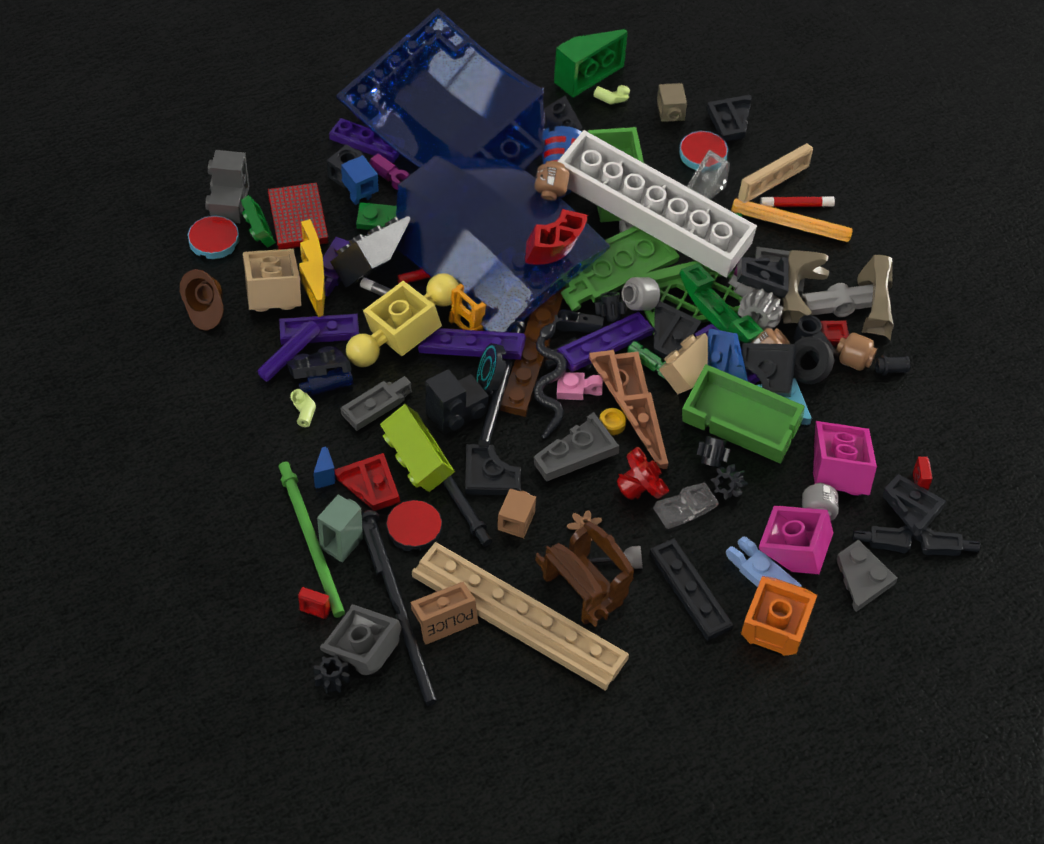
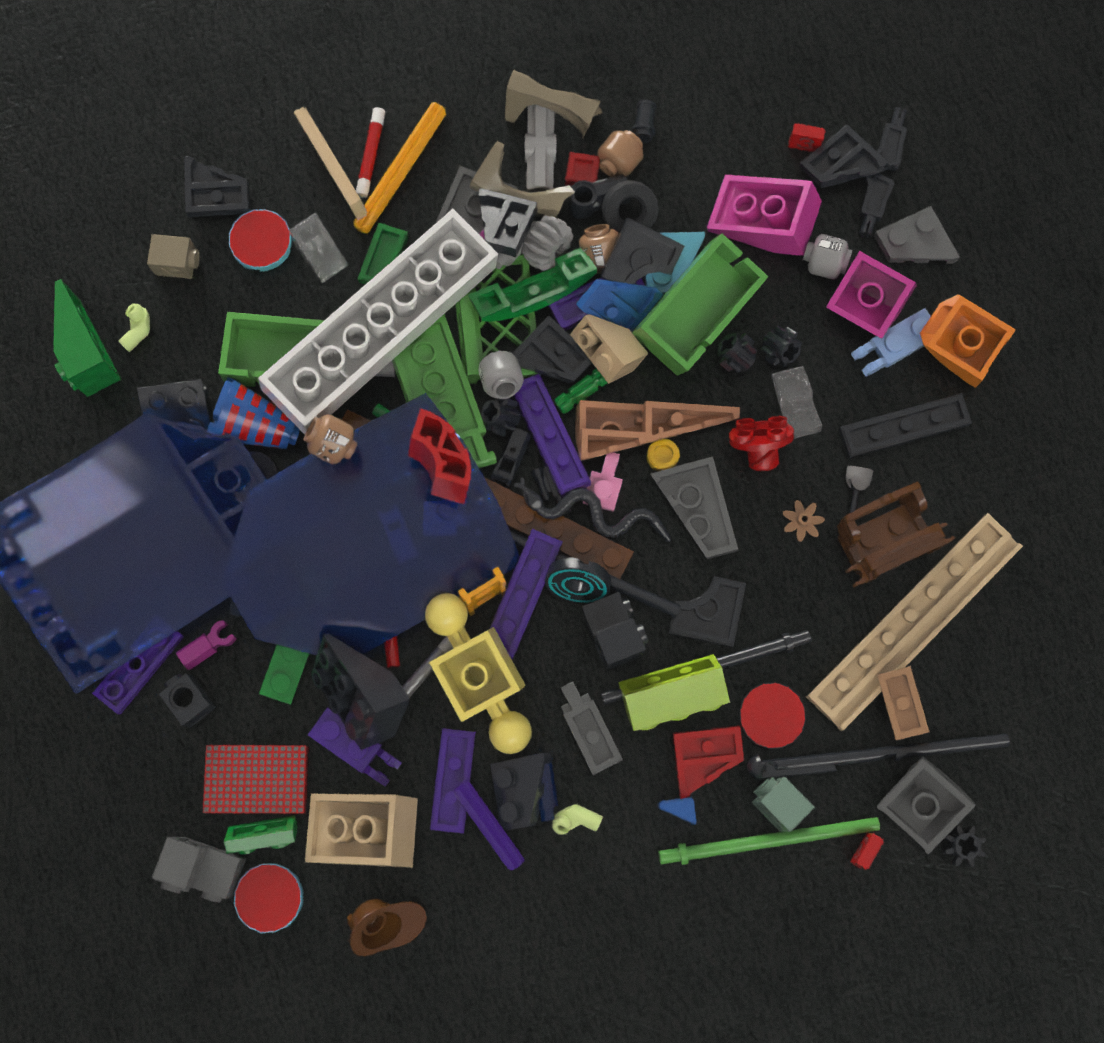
camera: 75 degrees left, 25 degrees up
yellow slope [299,219,325,317] -> none
blue brick [341,155,378,205] -> none
medium nougat brick [498,489,536,538] -> none

